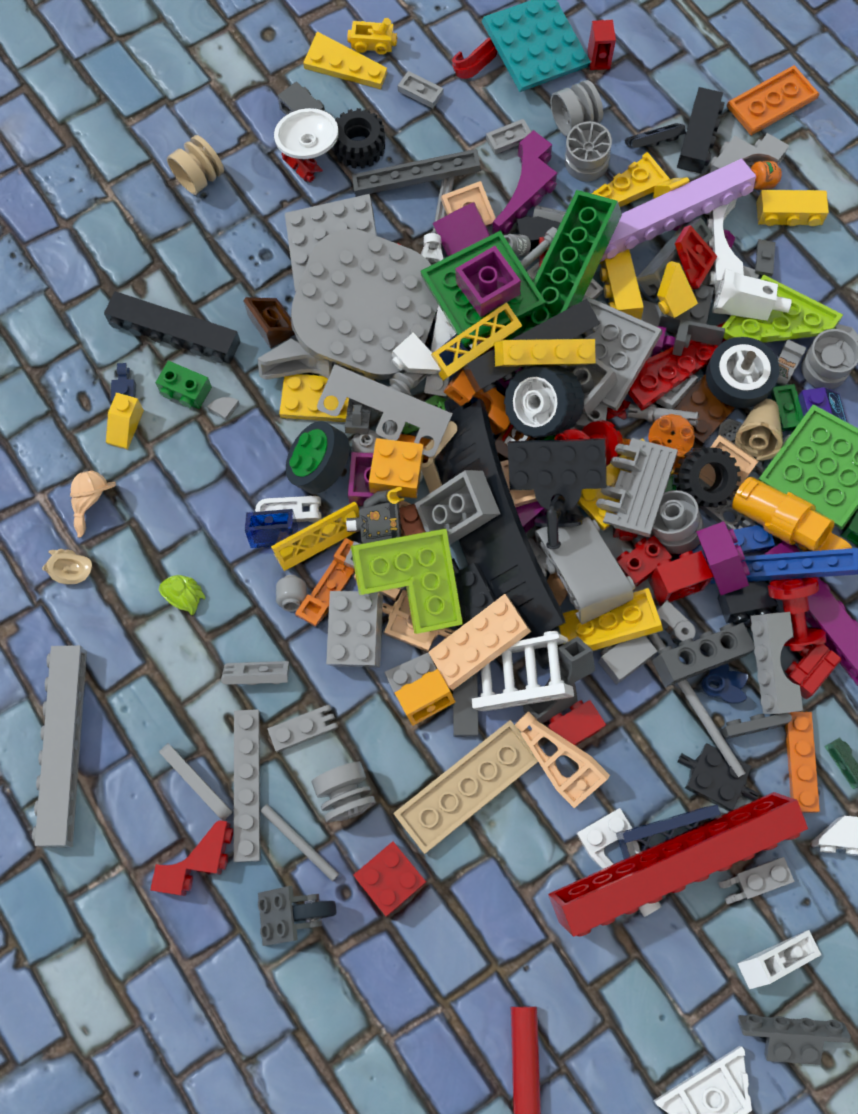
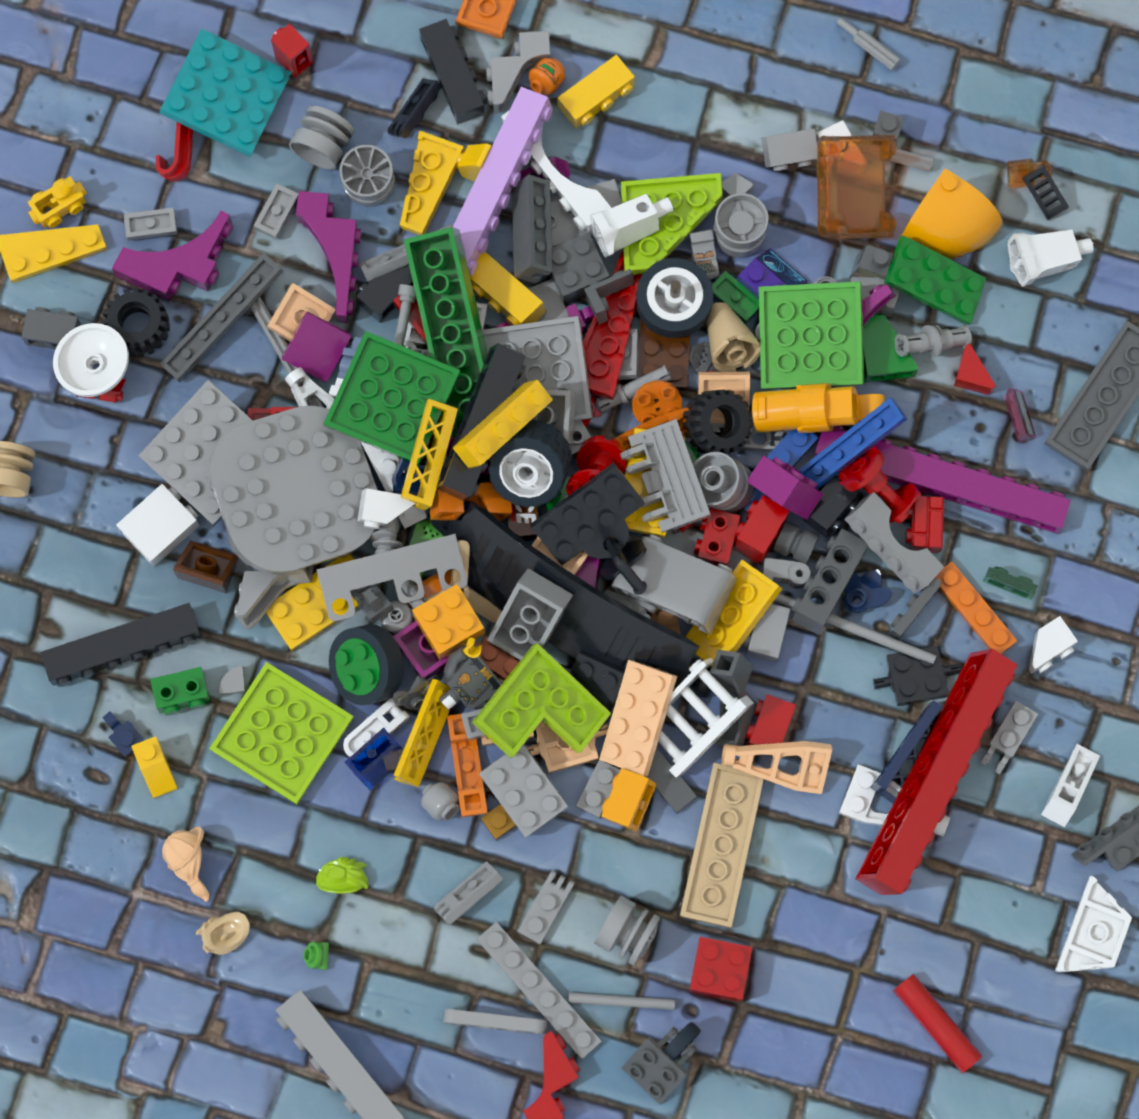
camera: 40 degrees left, 5 degrees up
magenta brick [455,246,521,317] -> none
light grey piece [504,234,531,257] -> none
yellow slope [657,261,698,318] -> none
red wing [675,225,717,290] -> none
dark grey piece [755,239,776,277] -> none
none -> magenta arch [112,211,233,301]
none -> white brick [116,484,199,567]
none -> lime plate [209,662,354,805]
none -> bright green plate [303,942,329,970]
none -> dark grey plate [393,674,438,710]
none -> pearl gold plate [481,804,516,840]
none -> dark grey wheel [773,521,819,565]

